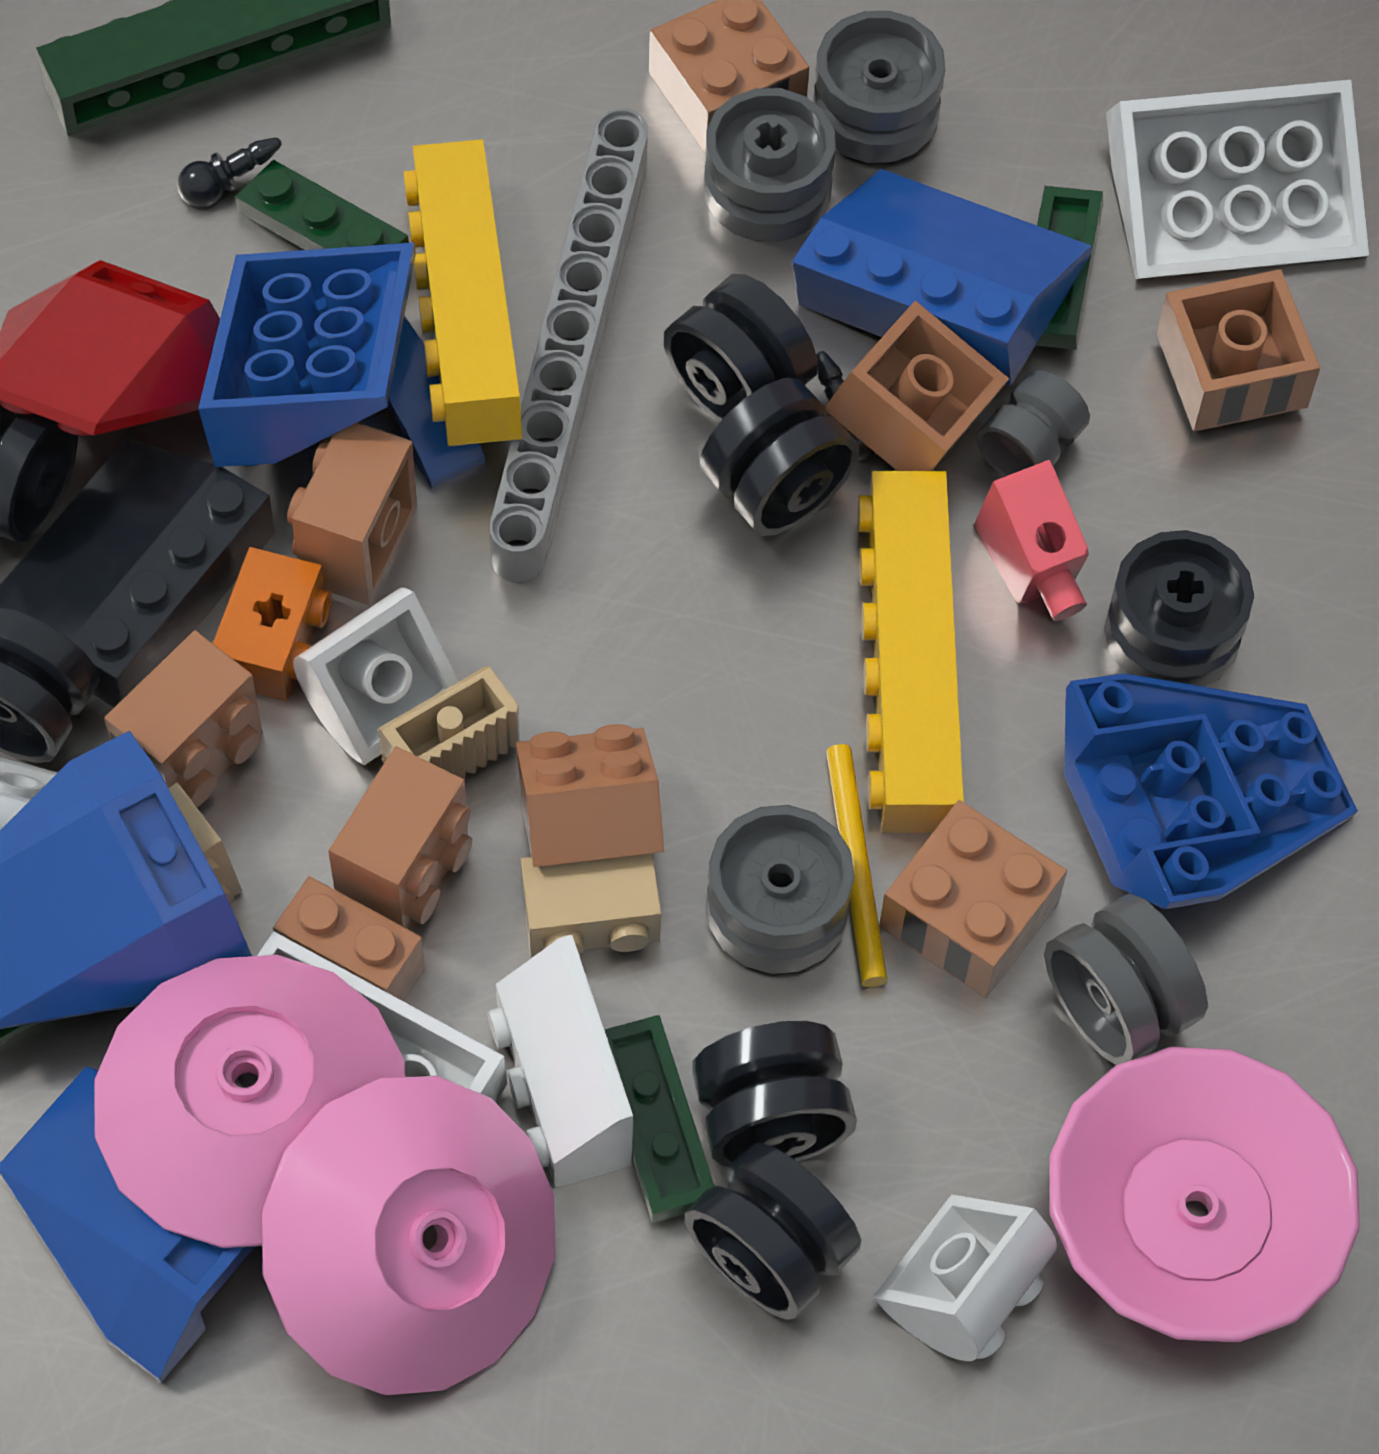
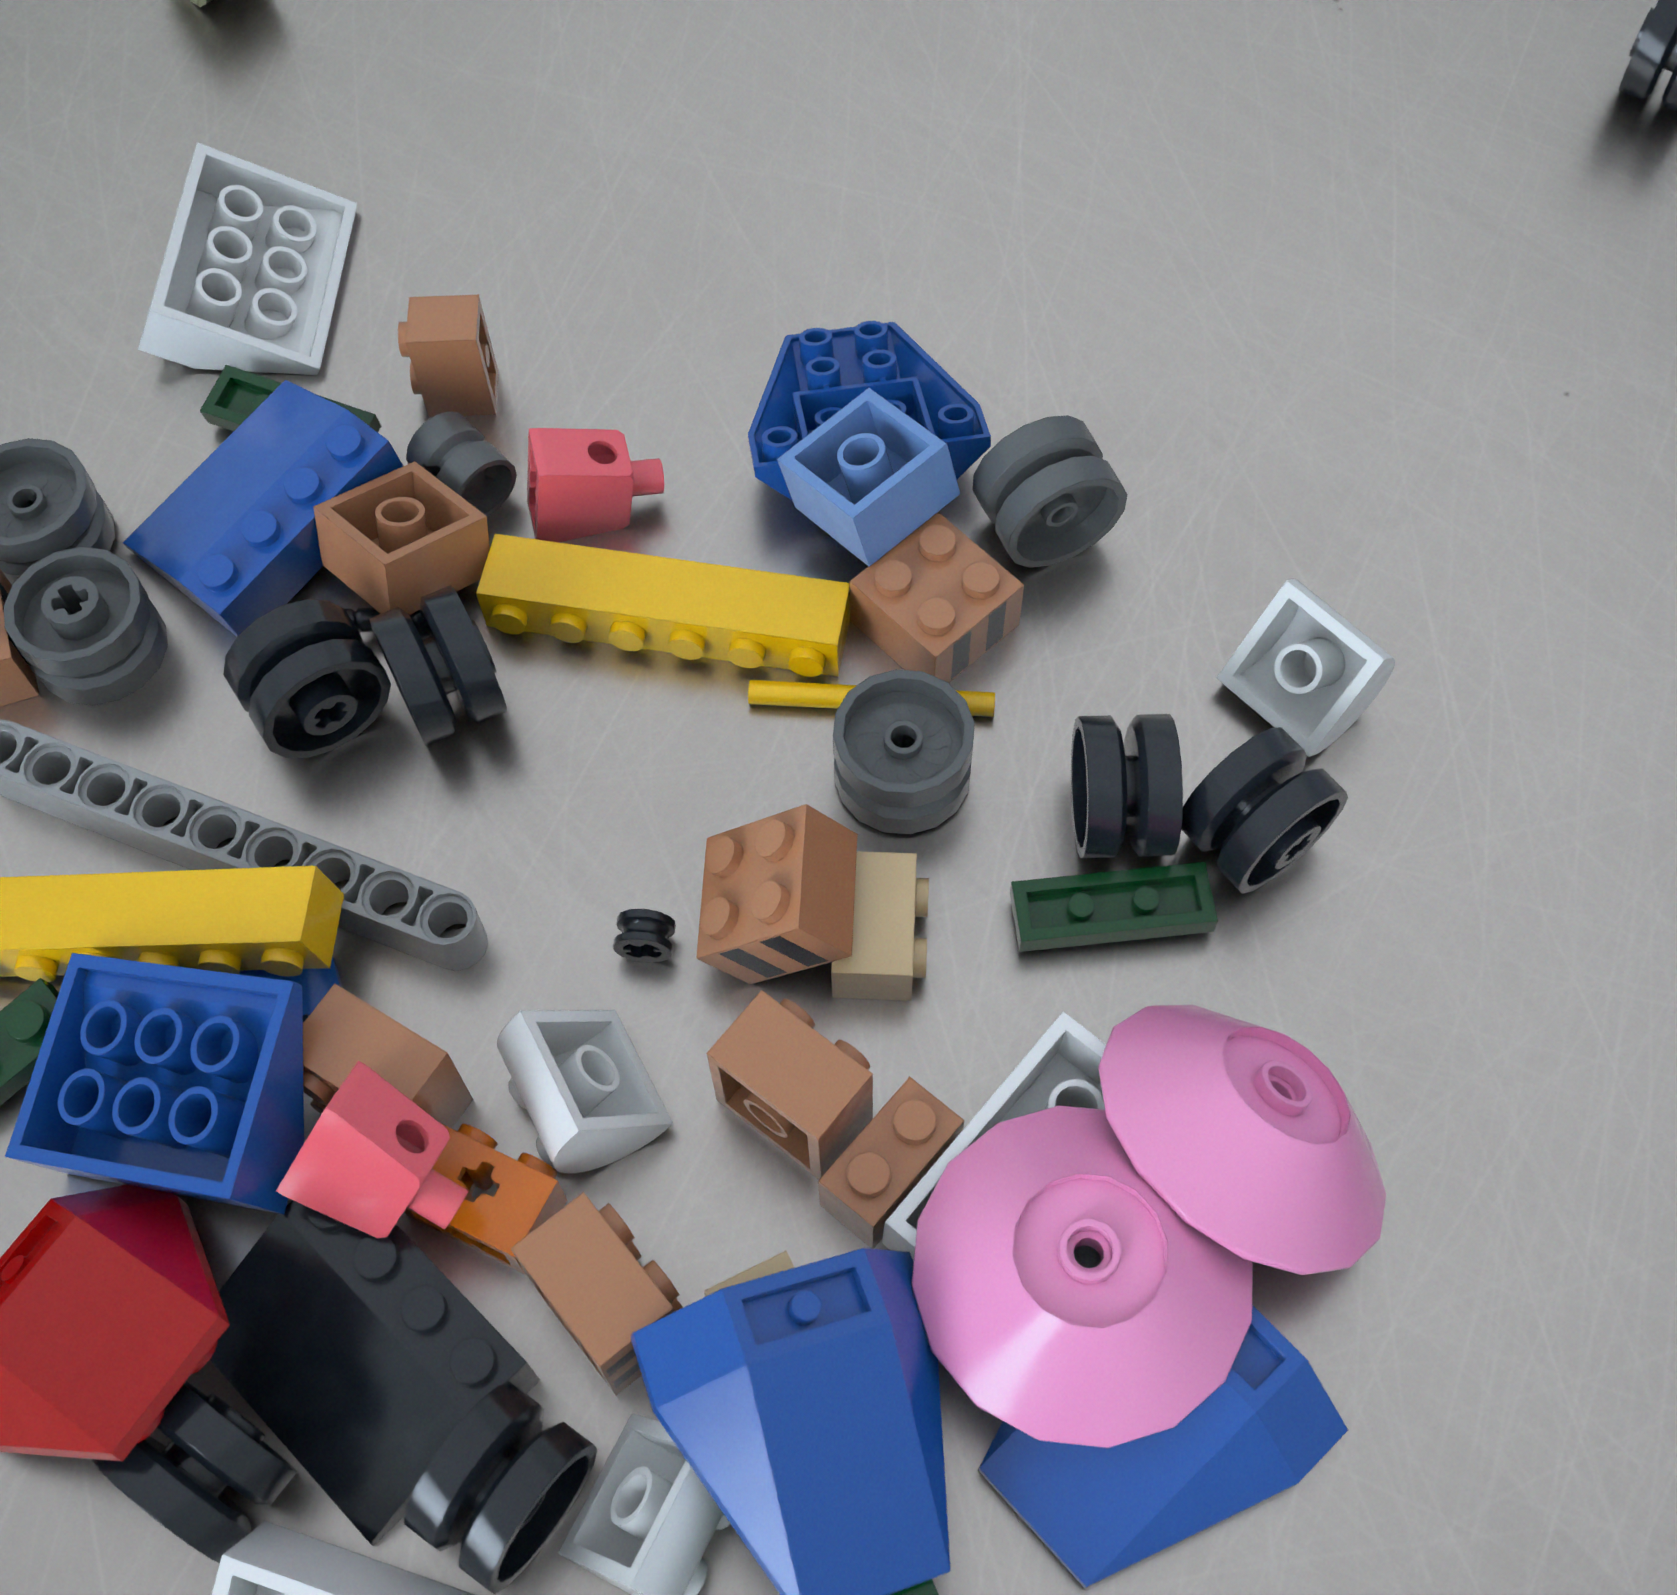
camera: 75 degrees left, 0 degrees up
tan brick [378,665,520,779] -> none
white slope [487,935,633,1188] -> none
bright pink dish [1050,1047,1360,1343] -> none
black wheel [1104,530,1254,687] -> none
nougat brick [1156,269,1320,432] -> none
none -> coral torso [276,1061,468,1238]
none -> nougat brick [398,294,498,417]
none -> black bush [613,909,676,963]
none -> medium blue brick [777,388,961,567]

